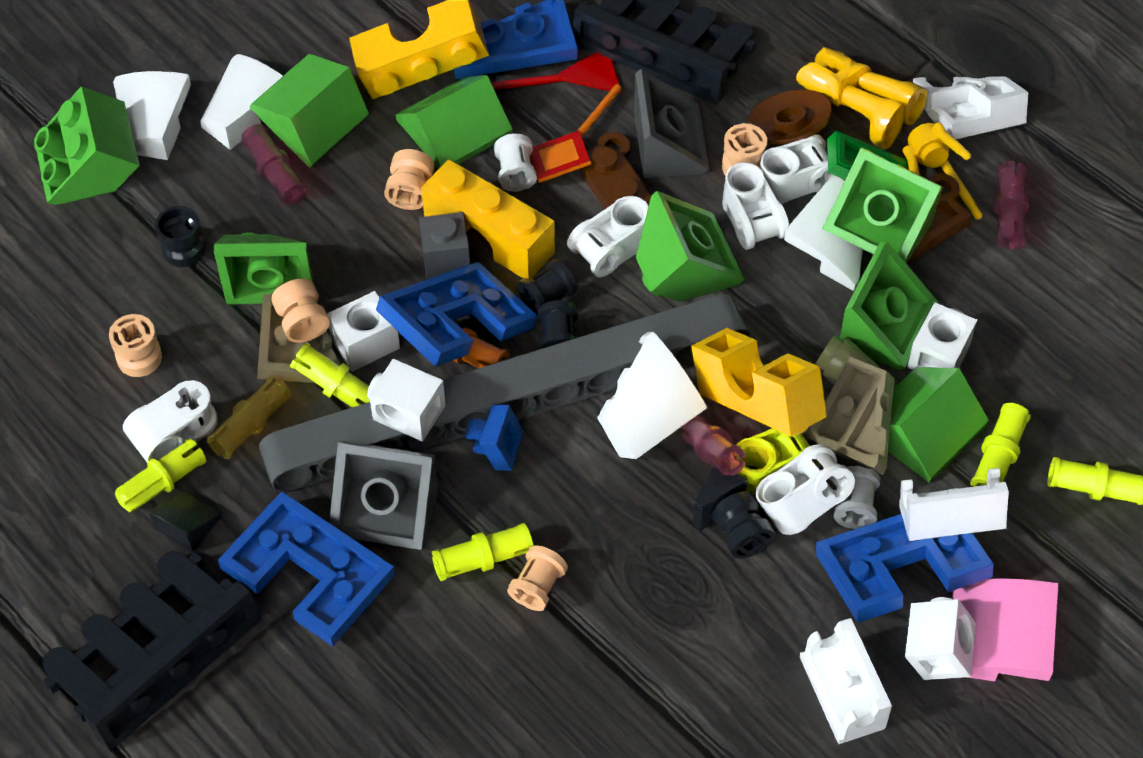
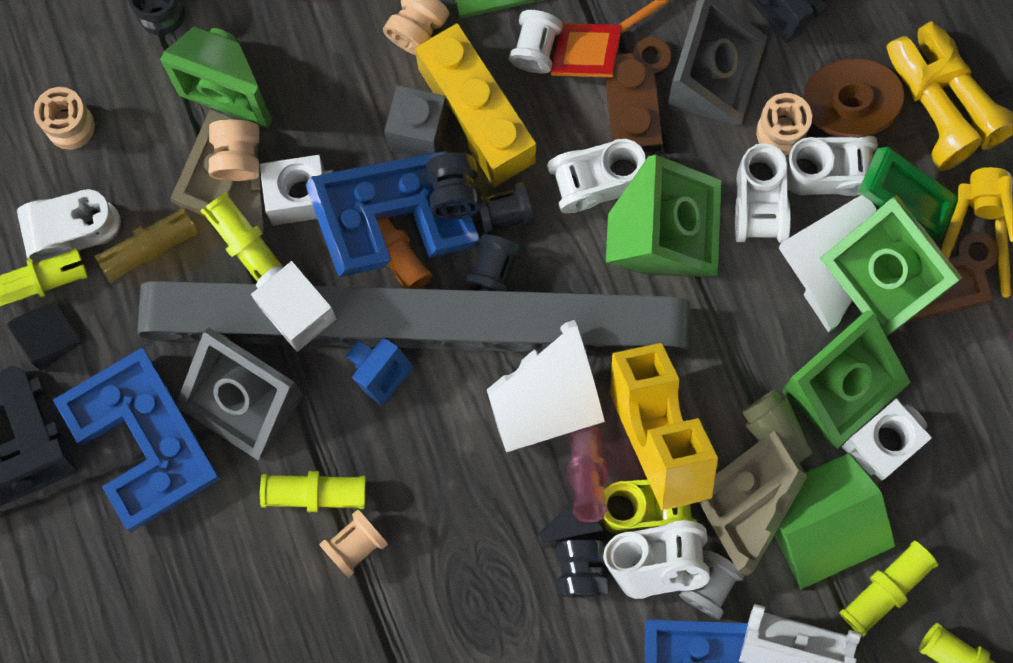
camera: 25 degrees right, 20 degrees up
none -> black wheel [426,152,481,220]

